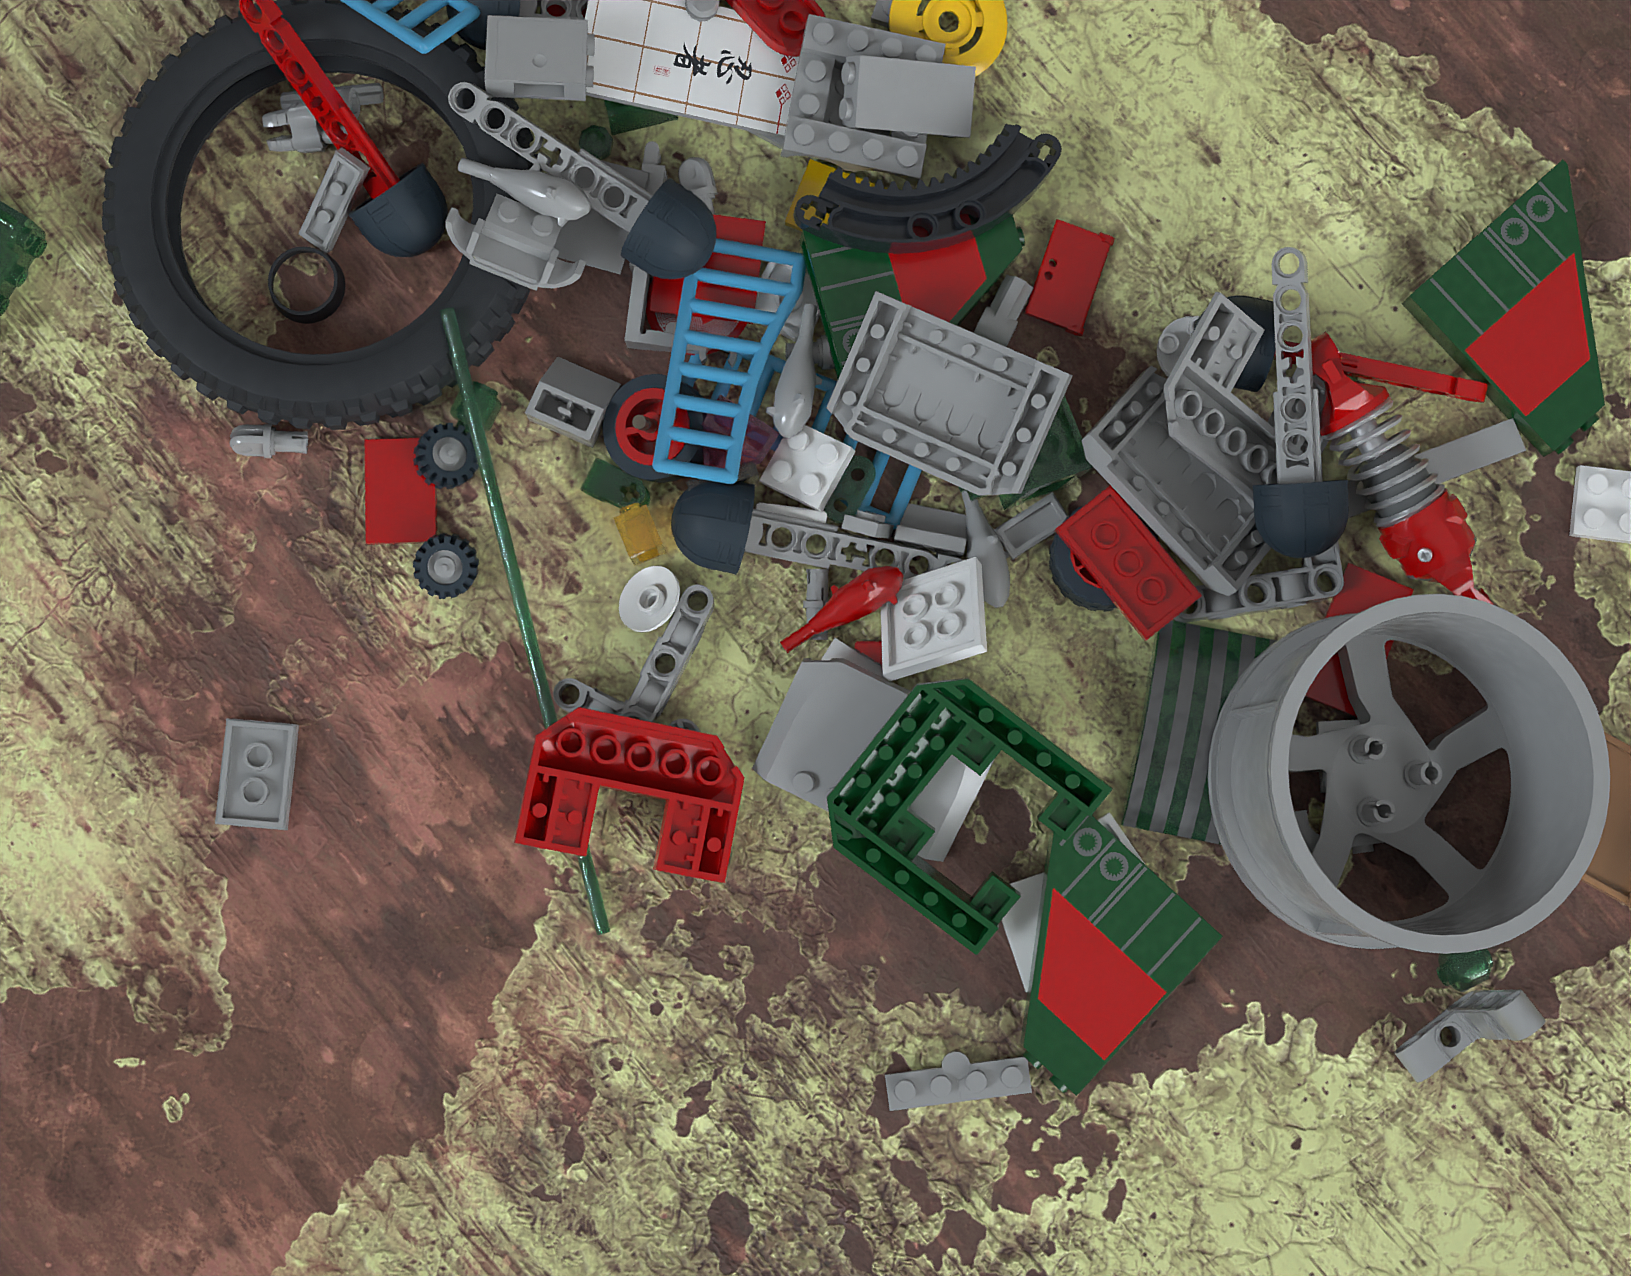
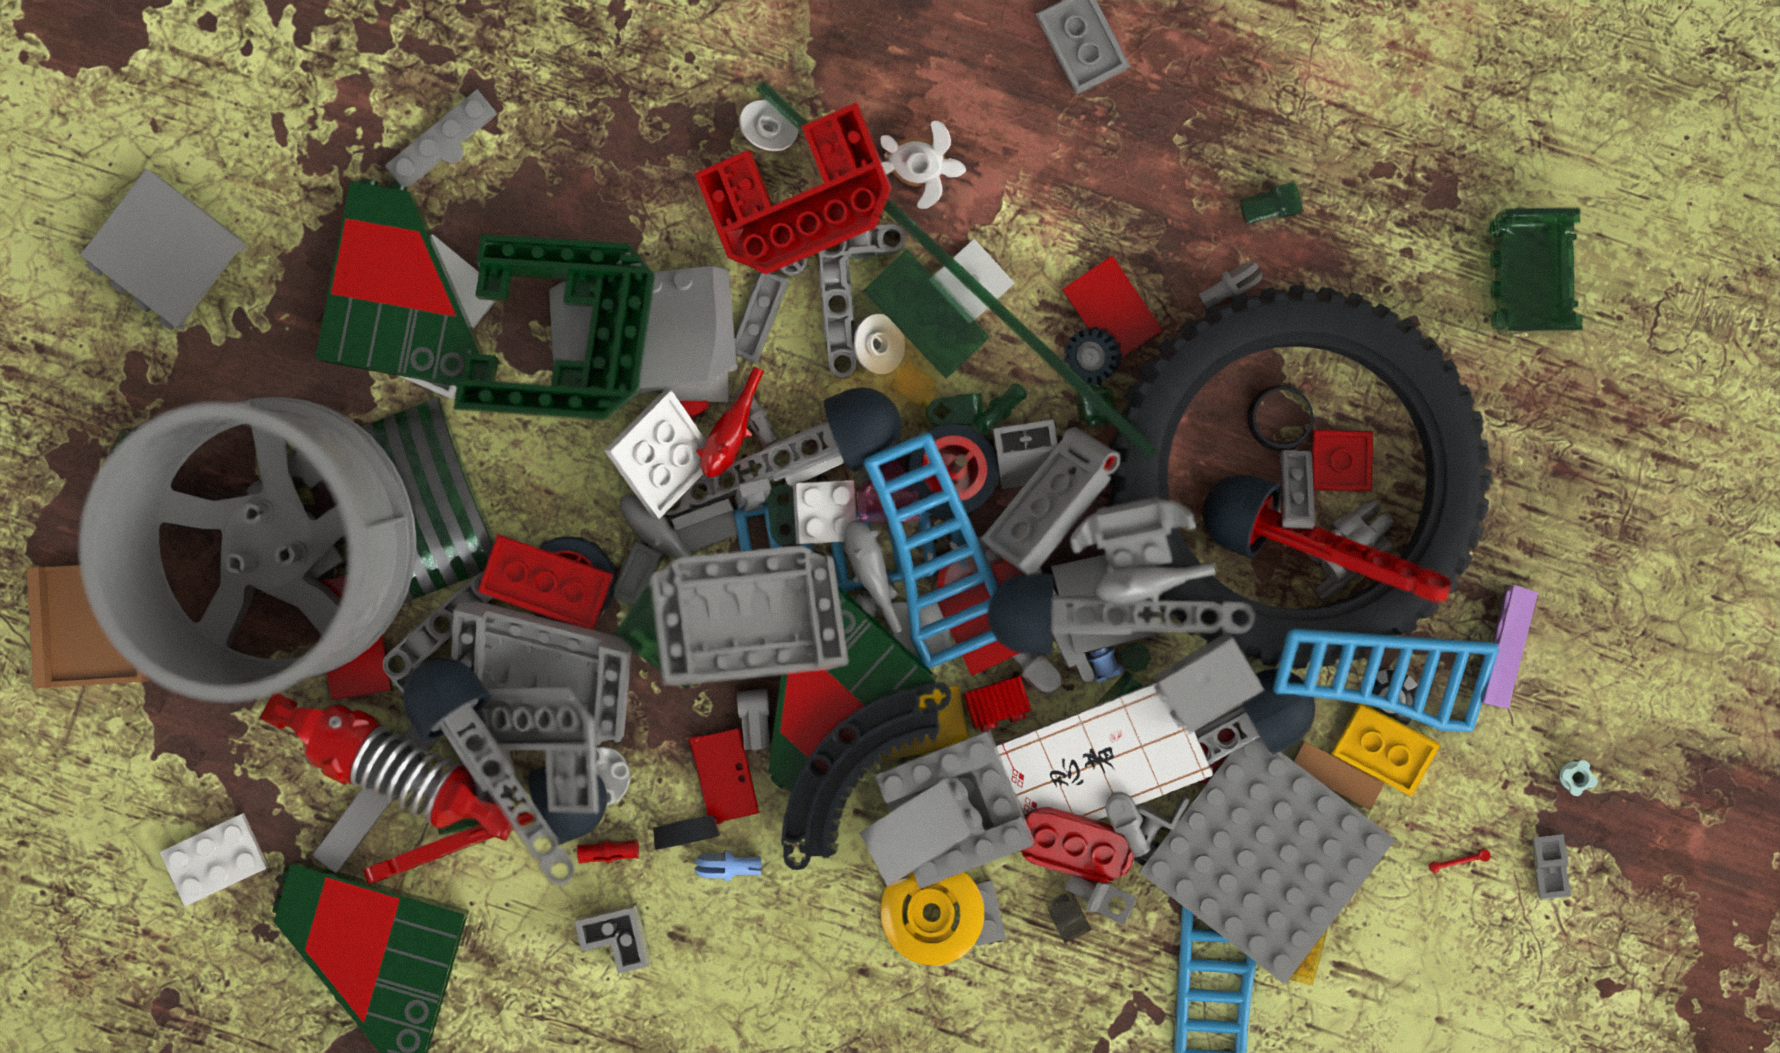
camera: 140 degrees right, 5 degrees up
black wheel [413,533,479,599] -> none
light grey beam [1394,989,1546,1083] -> none
none -> light grey panel [81,169,249,330]
none -> light grey brick [574,903,651,974]
none -> red pin [577,839,640,864]
none -> black tyre [653,815,720,850]
none -> light blue arm [695,851,761,881]
none -> light grey tile [735,272,790,364]
none -> white dish [739,100,798,151]
none -> clear green brick [863,249,993,379]
none -> white animal [880,120,966,209]
none -> white plate [930,239,1015,324]
none -> red brick [963,675,1032,732]
none -> clear green pin [973,383,1027,434]
none -> light grey hinge [981,427,1120,575]
none -> light blue brick [1087,647,1125,683]
none -> clear green piece [1240,182,1304,225]
none -> red tile [1311,430,1374,492]

